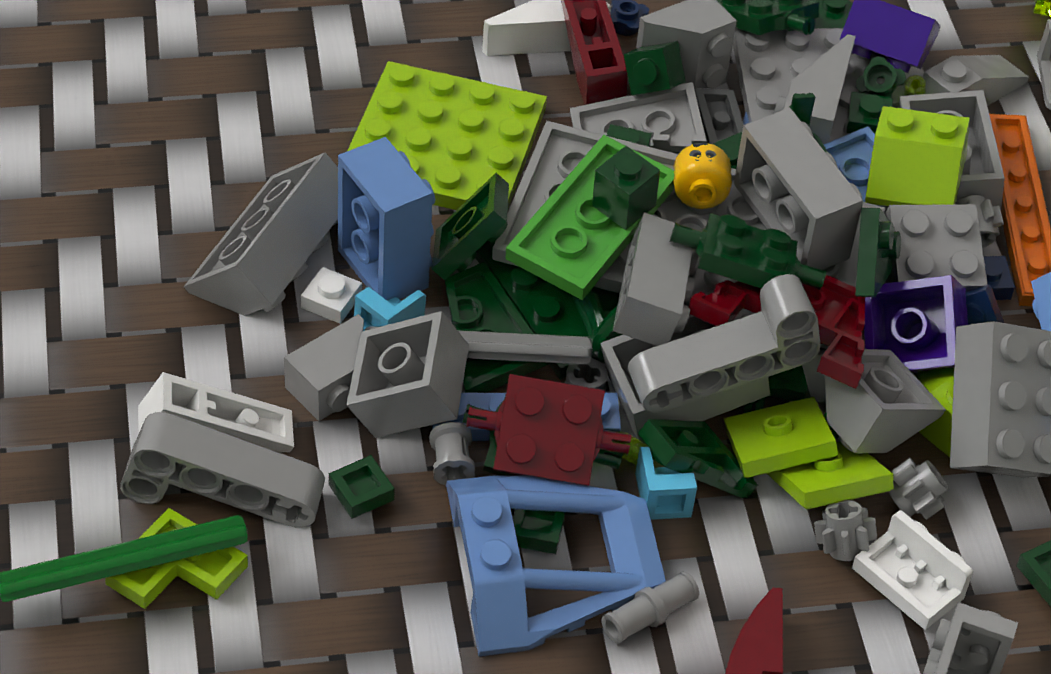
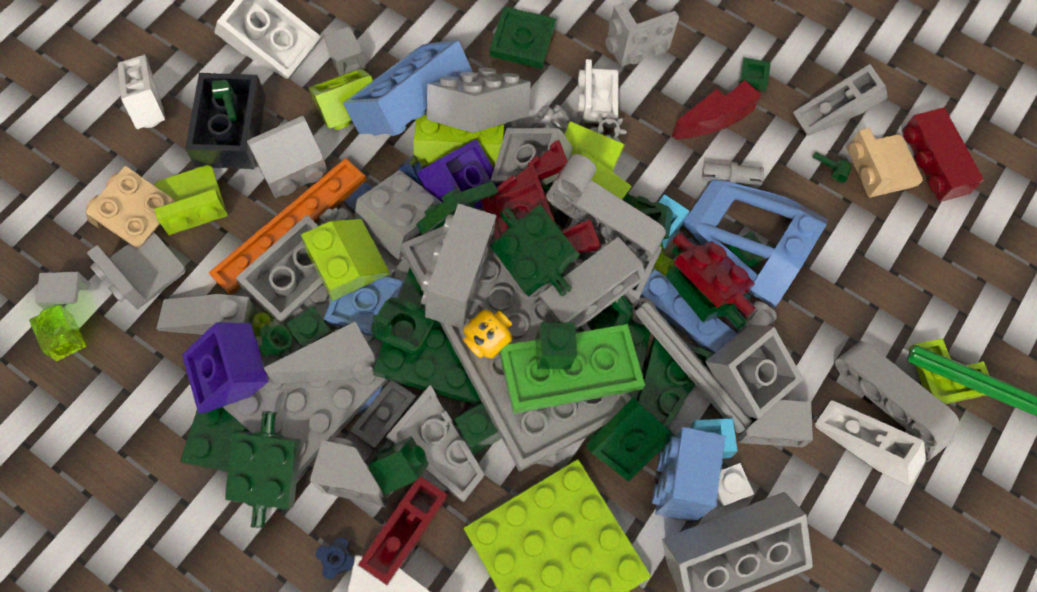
camera: 135 degrees left, 20 degrees up
dark green plate [329,455,395,519] -> none

